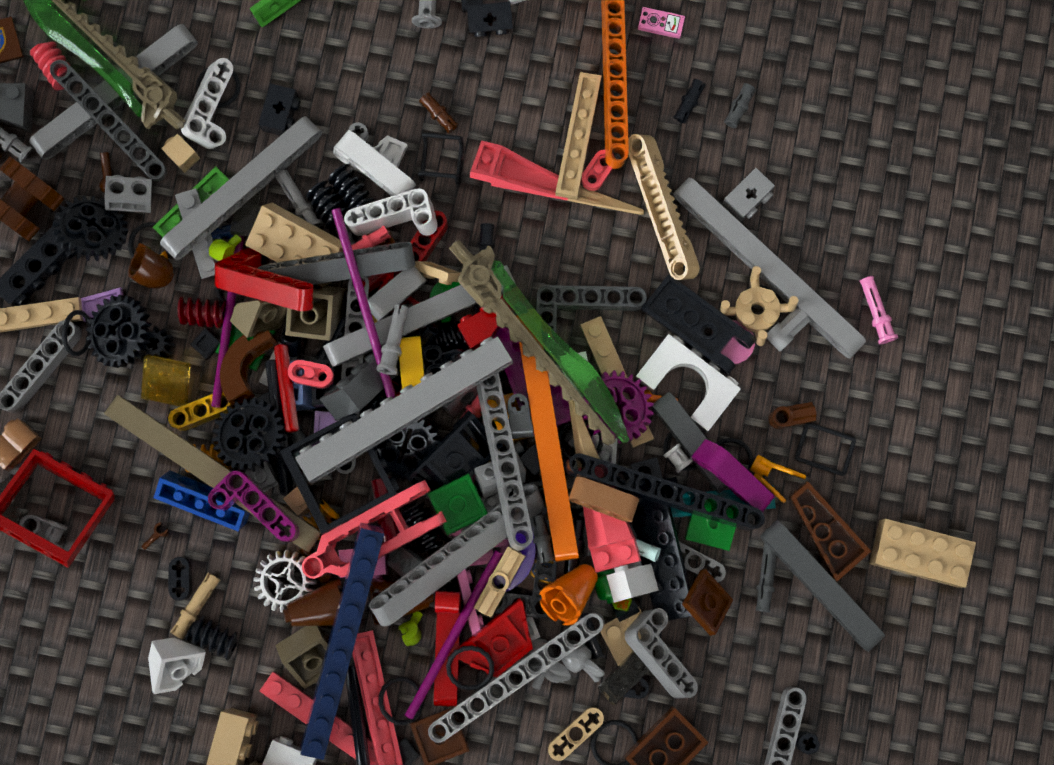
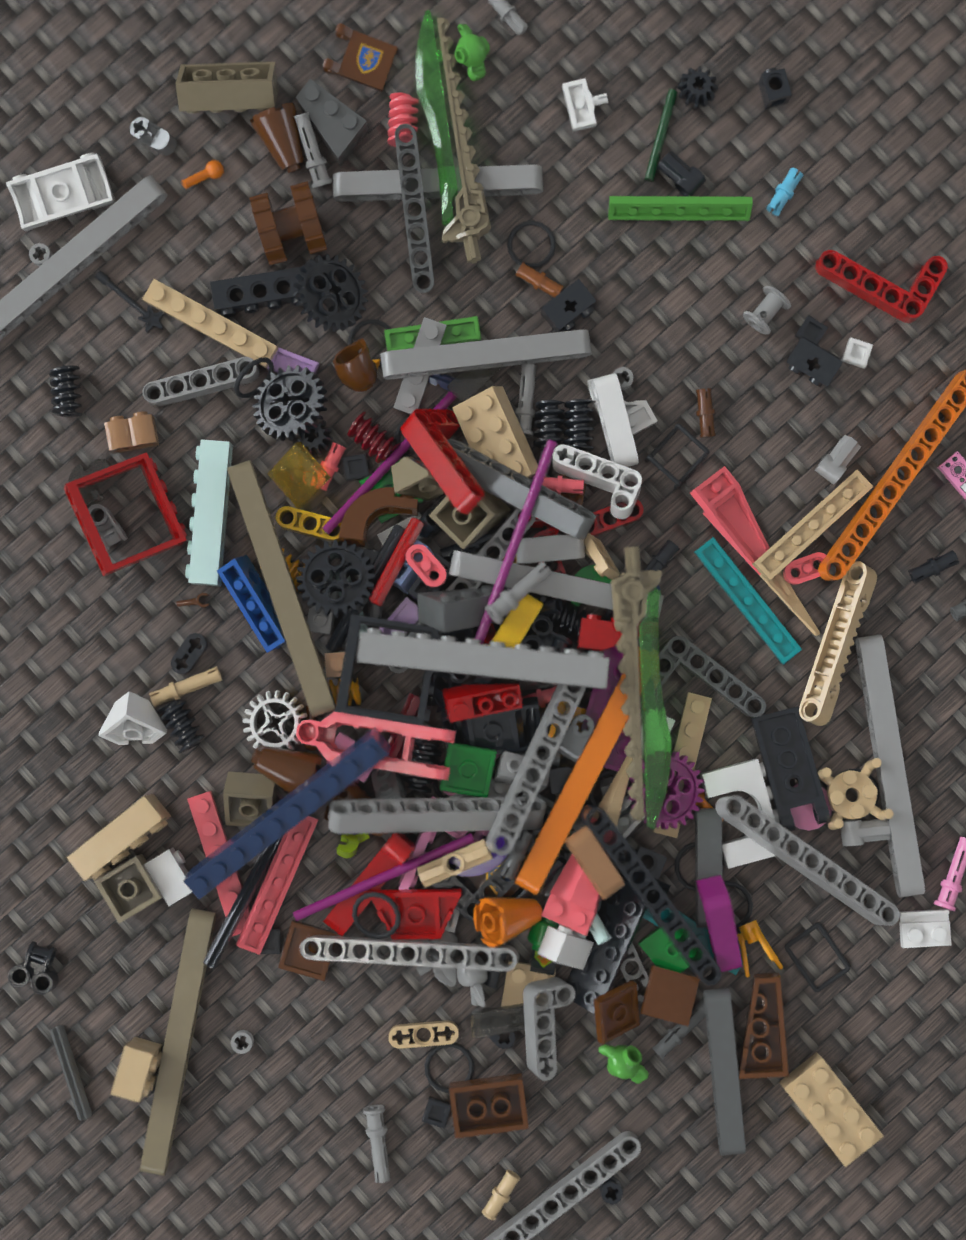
camera: 35 degrees right, 5 degrees up
reddish brown bar [99,152,116,194] -> none
light grey brick [104,175,152,213] -> none
tan brick [161,134,200,173] -> none
white beam [181,58,233,149] -> none
magenta beam [208,471,300,542] -> none
lime piece [209,234,242,261] -> none
black piece [378,676,424,725] -> none
white bush [663,443,693,473] -> none
light grey brick [722,168,775,222] -> none
reddish brown piece [768,402,816,429] -> none
none -> light aqua brick [185,440,233,586]
none -> coral pin [313,442,346,491]
none -> red slope [442,684,522,722]
none -> dark orange pin [515,262,563,298]
none -> bright green piece [598,1044,648,1084]
none -> reddish brown tile [640,965,699,1026]
none -> teal tile [694,537,802,665]
none -> light grey beam [716,796,900,926]
none -> light grey piece [815,435,861,485]
none -> white plate [899,909,952,948]

